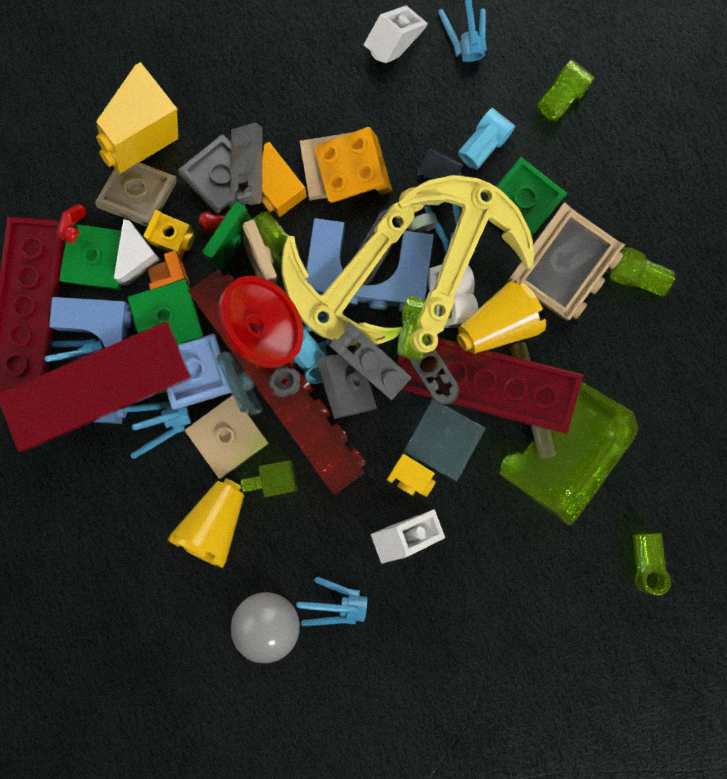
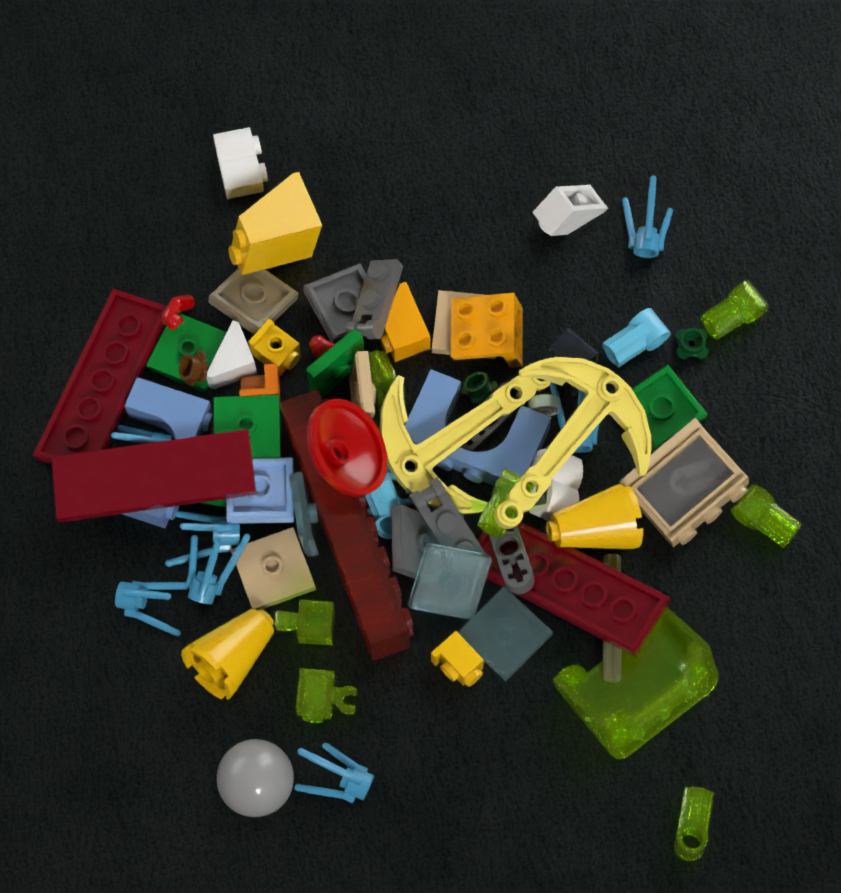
camera: 15 degrees right, 15 degrees down
dark grey plate [269,366,300,397] -> none
white slope [371,509,445,564] -> none
none -> dark azure plant [115,581,190,636]
none -> reddish brown plate [179,351,208,386]
none -> dark azure plant [185,533,250,604]
none -> white brick [213,127,268,199]
none -> clear neon green brick [296,668,357,723]
none -> clear light blue plate [408,543,492,620]
none -> dark green plate [462,371,498,405]
none -> dark green plate [675,328,708,359]

